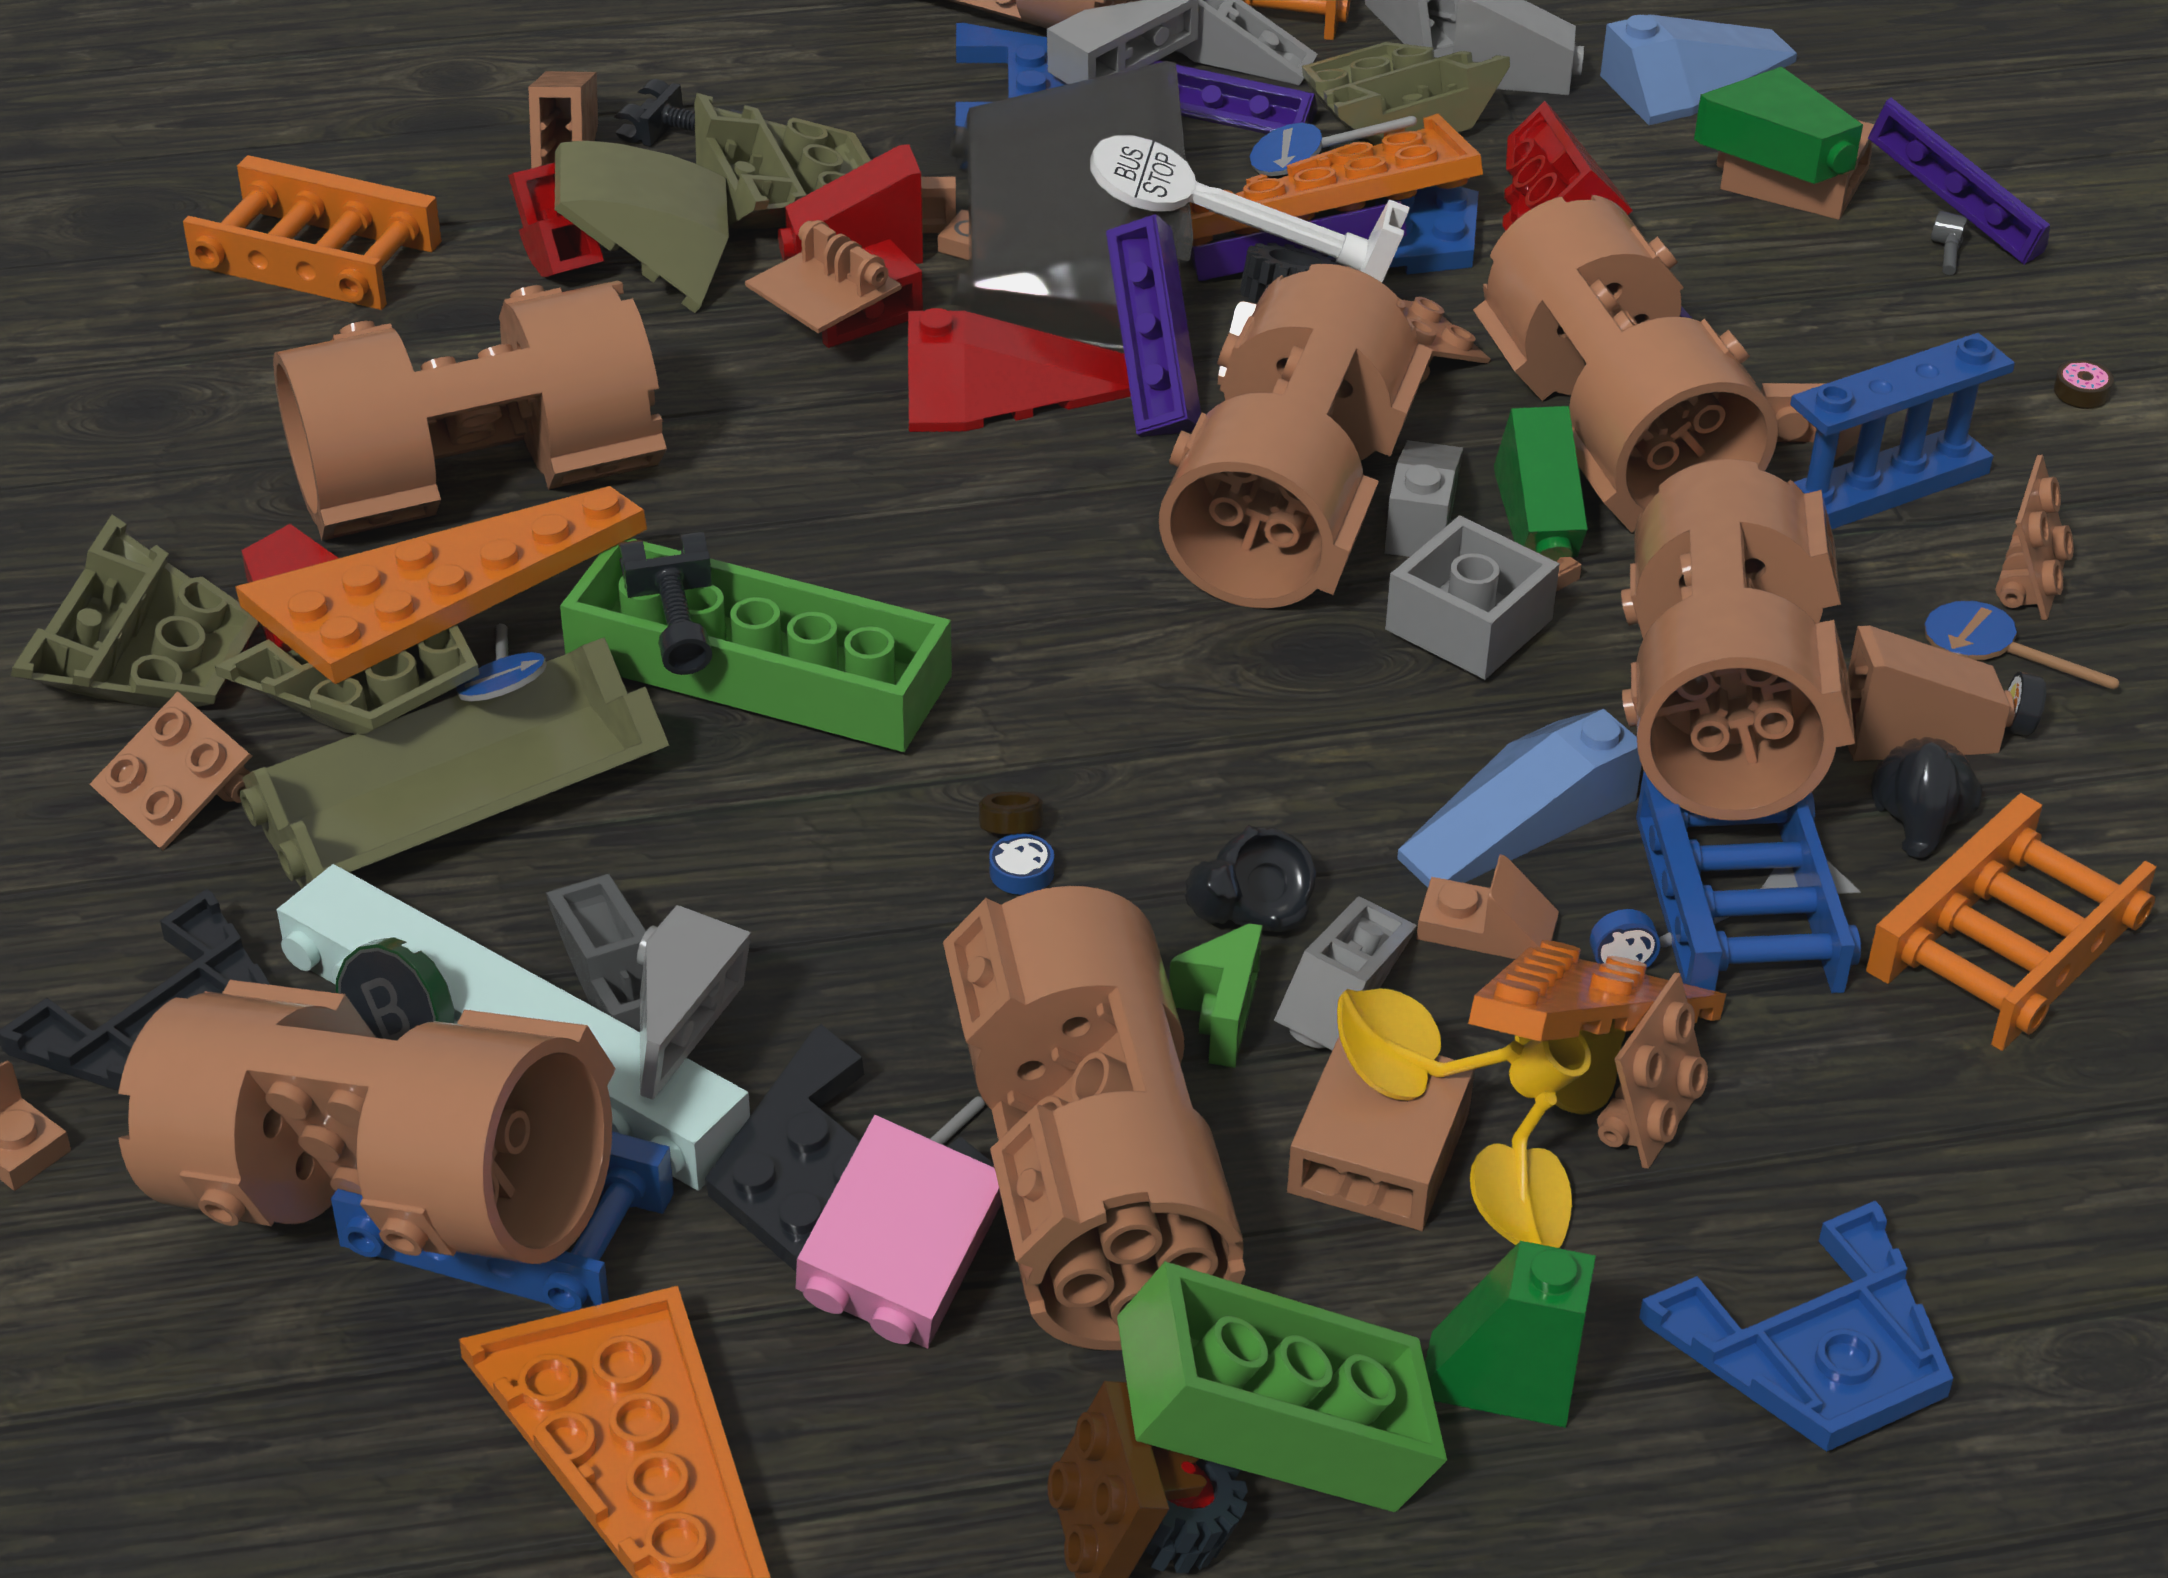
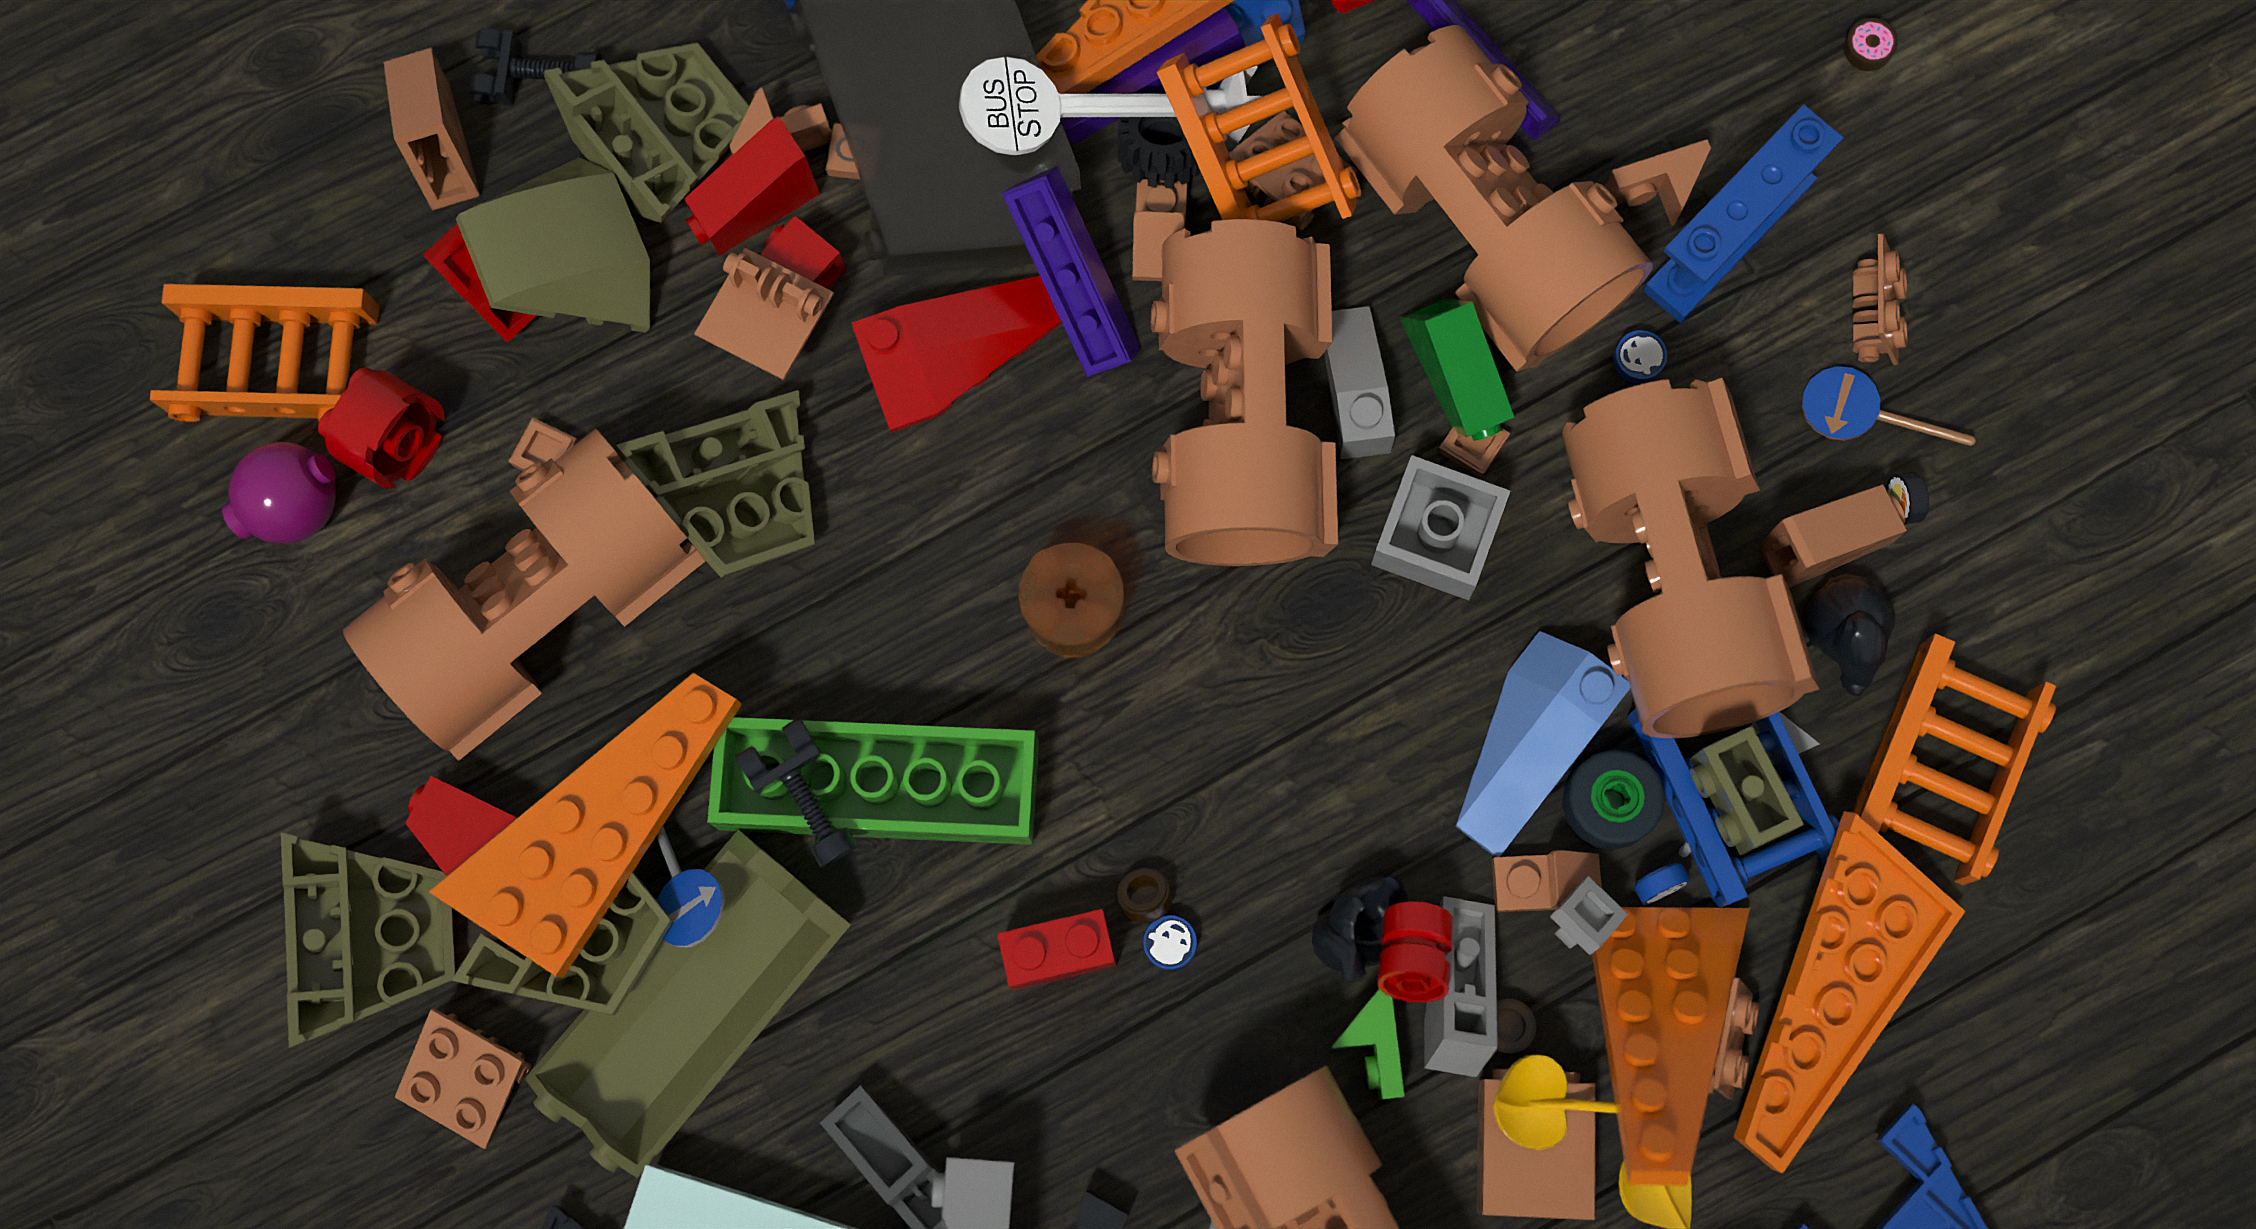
camera: 10 degrees left, 35 degrees up
none -> magenta brick [222,442,336,544]
none -> red brick [318,367,445,489]
none -> olive wedge [613,390,815,578]
none -> red brick [997,909,1117,991]
none -> clear orange brick [1019,543,1125,657]
none -> orange fence [1157,13,1361,222]
none -> red wheel [1378,901,1454,1003]
none -> light grey tile [1550,876,1628,955]
none -> black wheel [1562,749,1665,850]
none -> olive brick [1690,726,1804,855]
none -> orange wing [1733,811,1965,1174]

